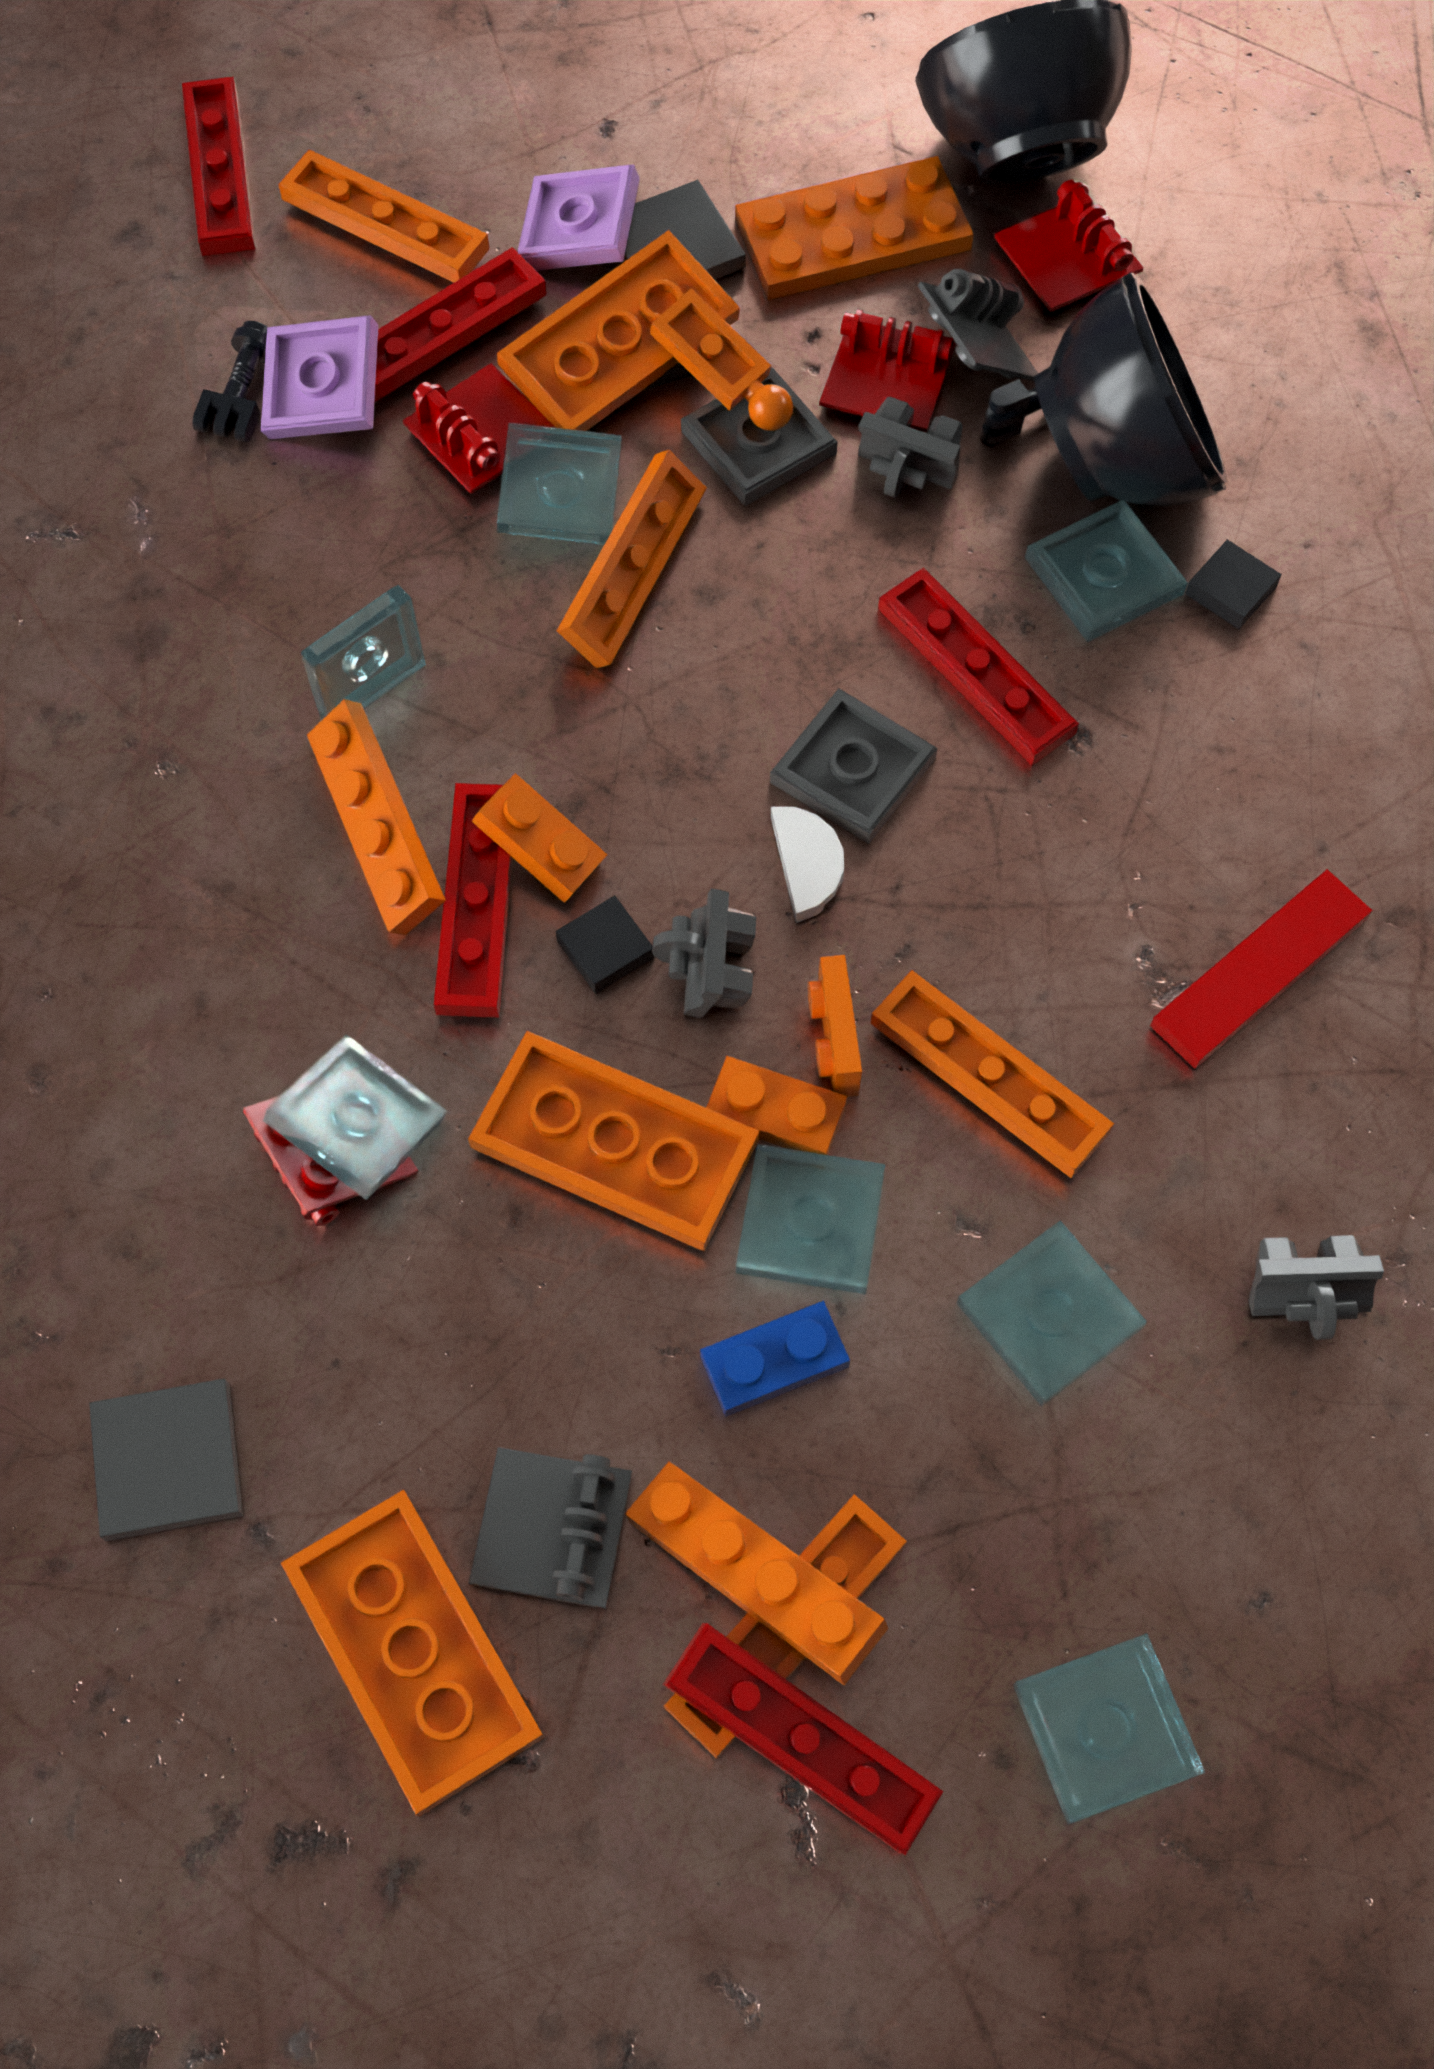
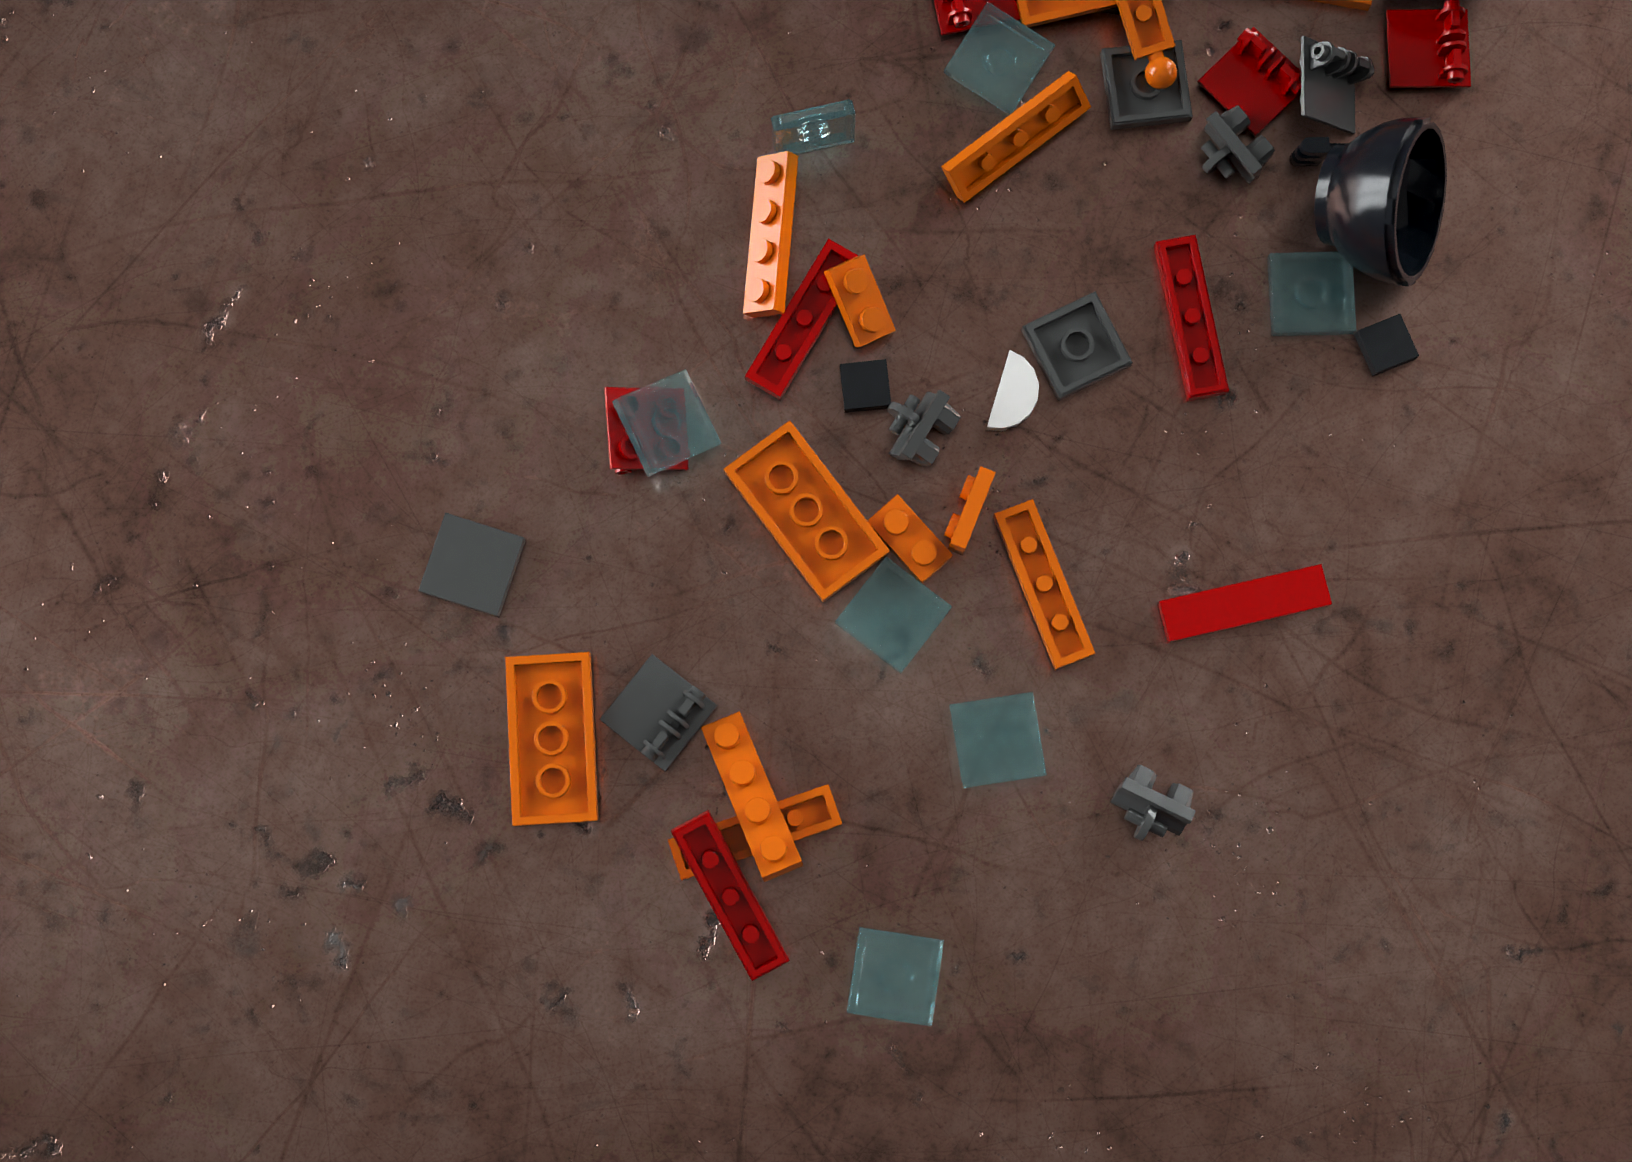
camera: 30 degrees right, 15 degrees up
blue plate [700,1300,850,1417] -> none

